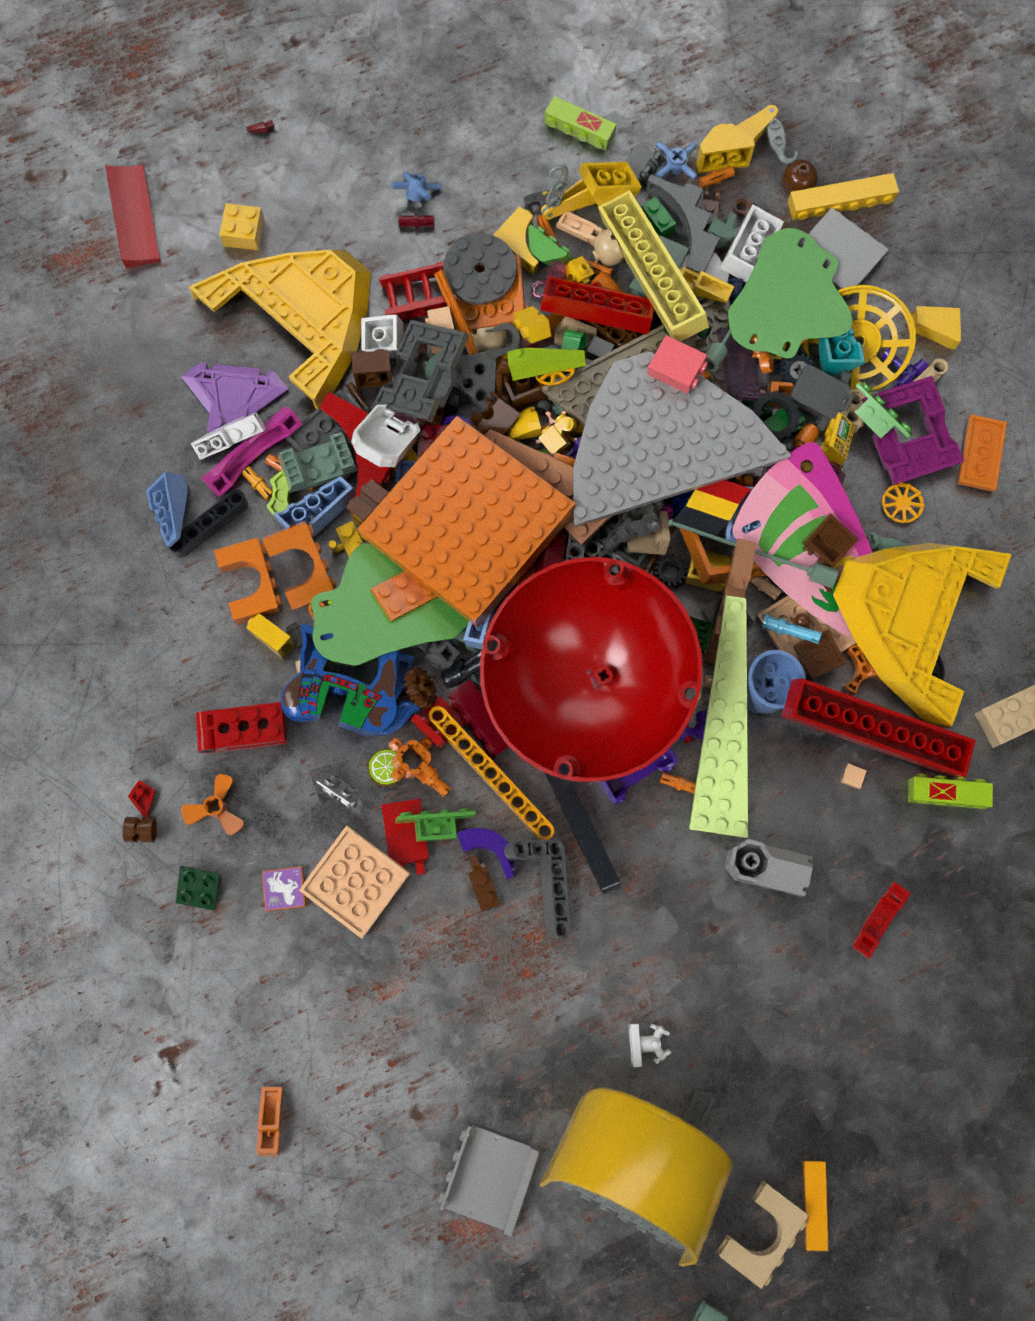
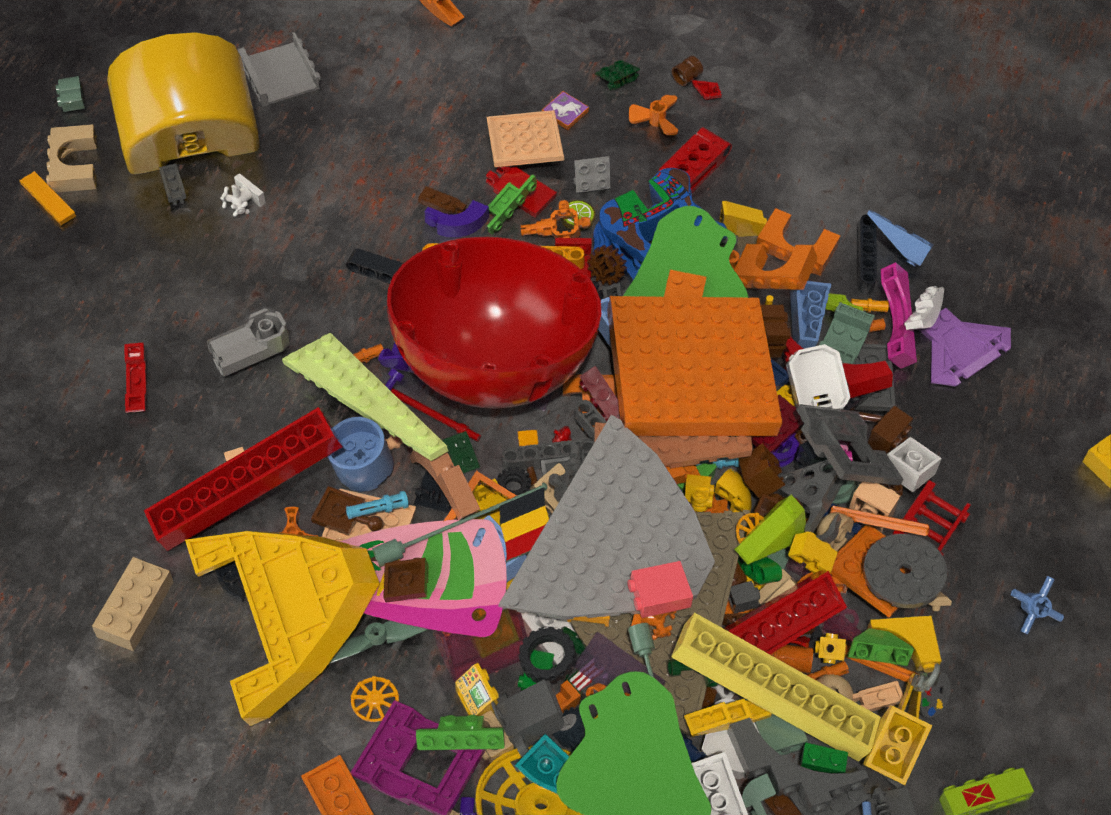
camera: 135 degrees right, 20 degrees down
yellow piece [189,250,371,410] -> none
dark red pin [398,214,434,229] -> none
dark grey beam [504,839,571,940] -> none
orange brick [793,423,819,449] -> none
lime brick [908,774,993,809] -> none

